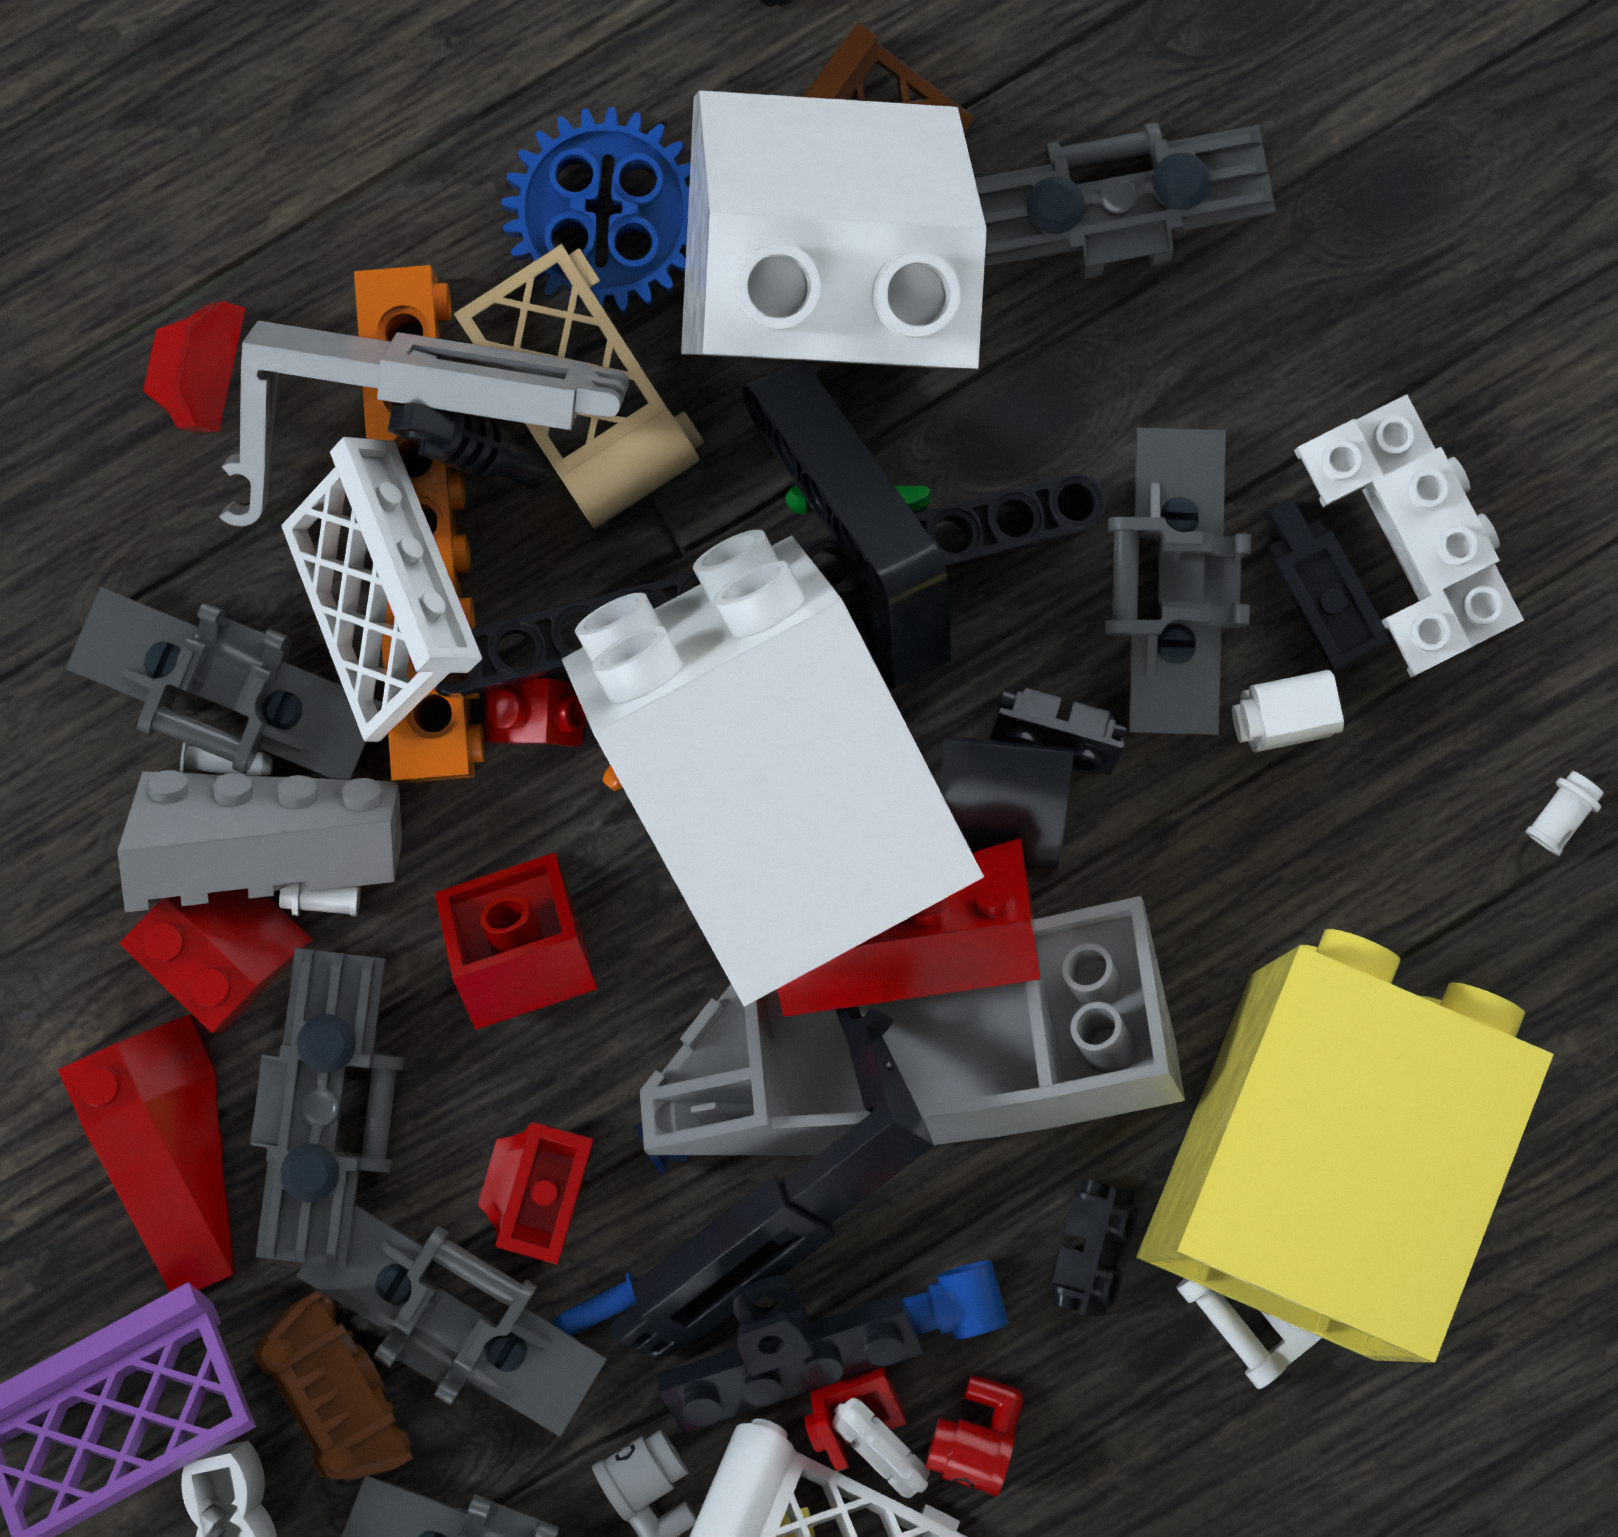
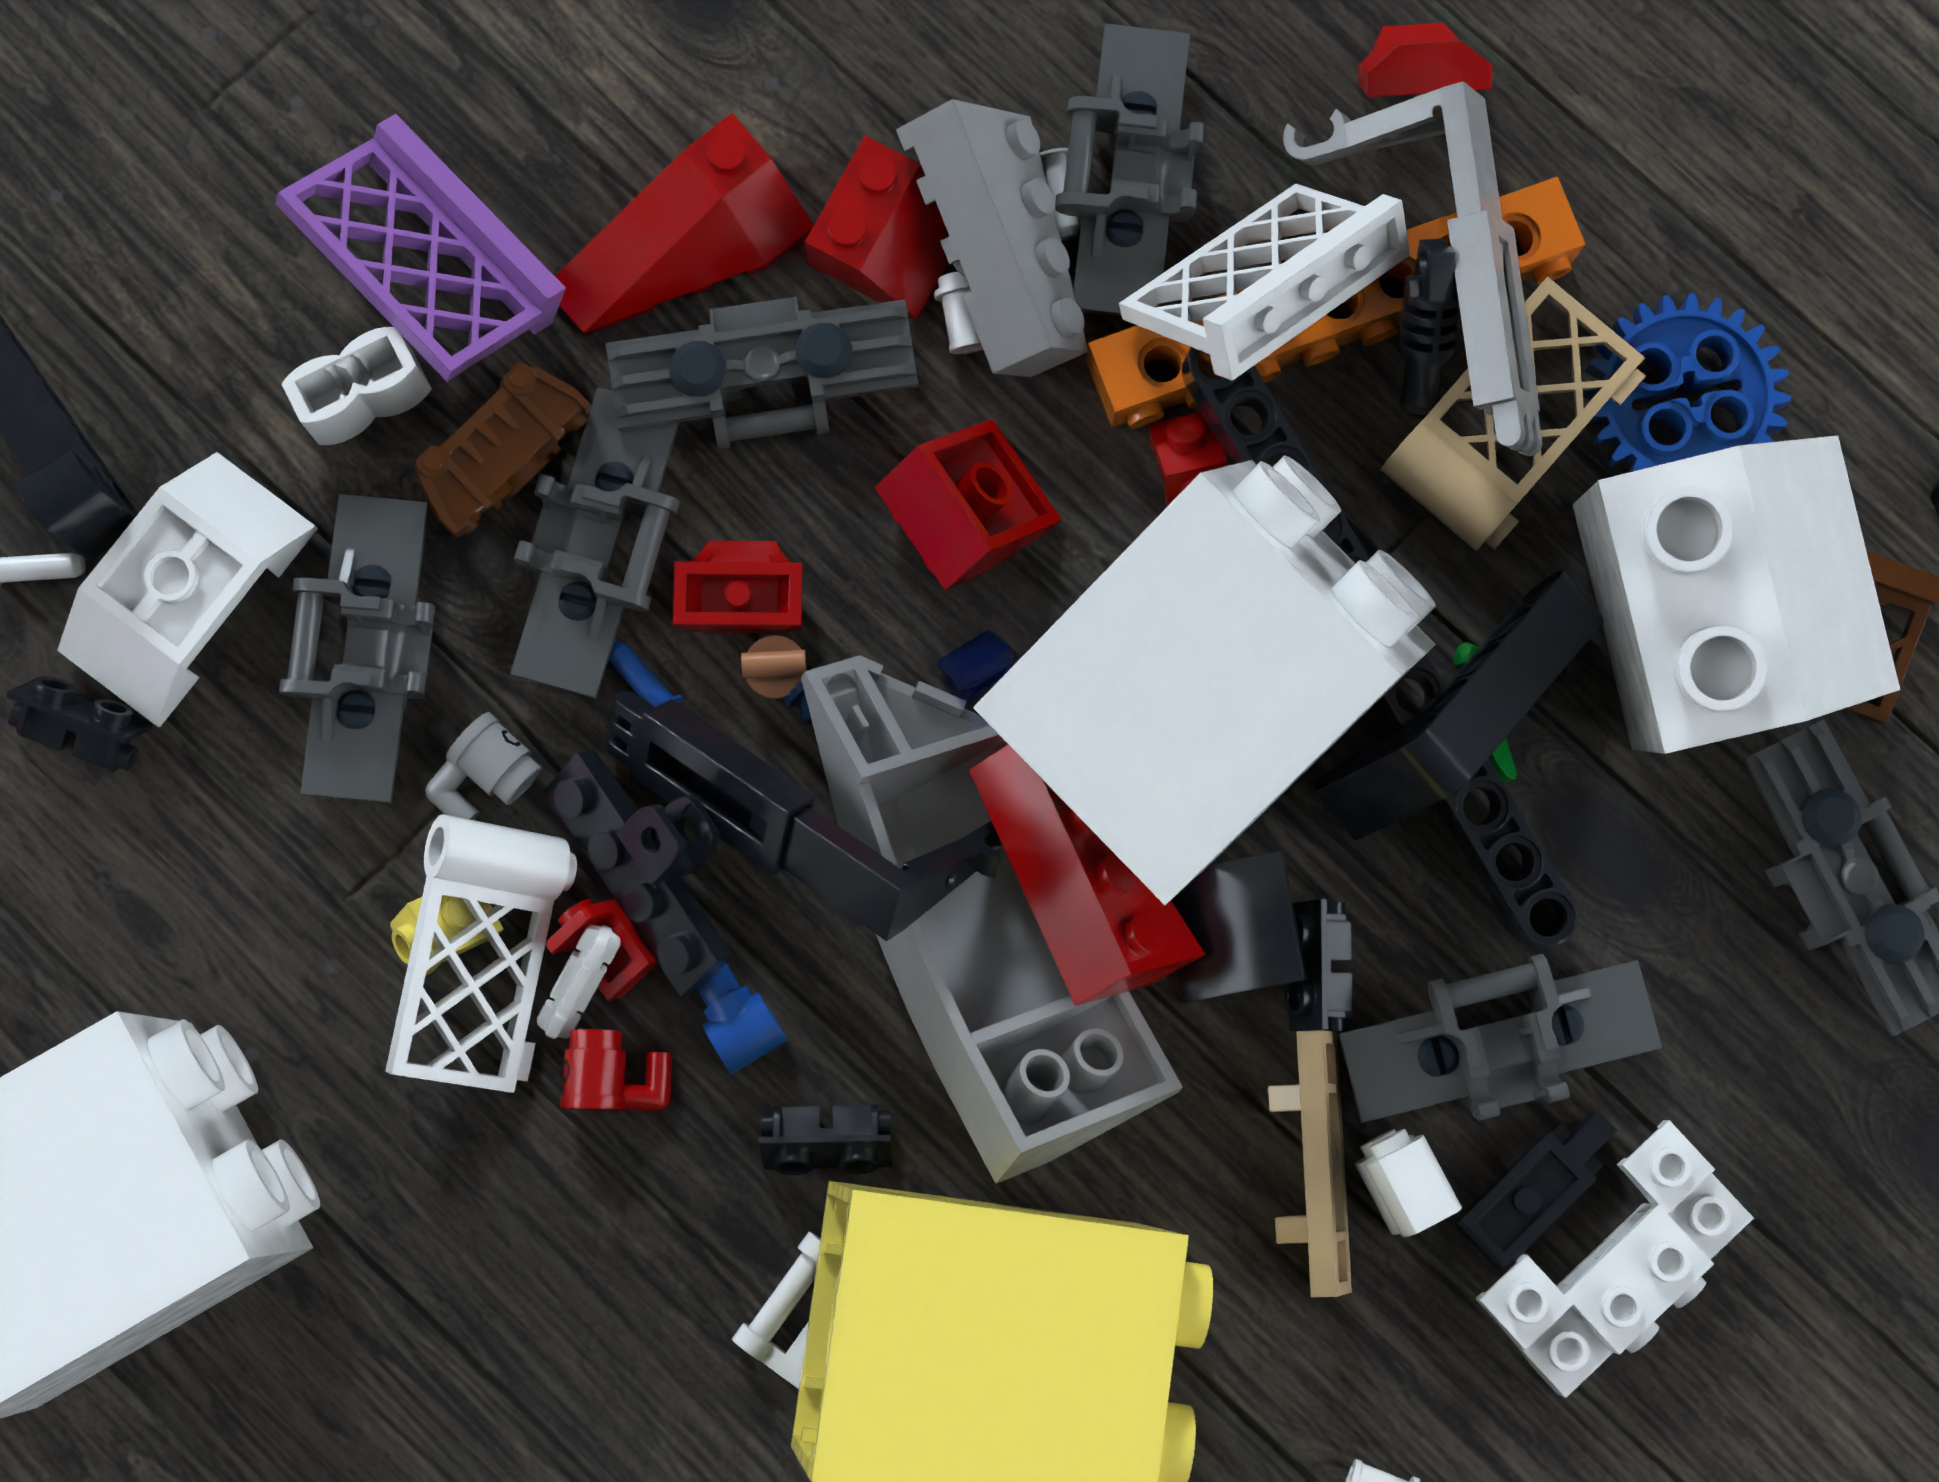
camera: 70 degrees right, 5 degrees down
none -> nougat plate [741,635,807,699]
none -> clear blue slope [938,631,1015,700]
none -> tan hinge [1268,1030,1352,1297]

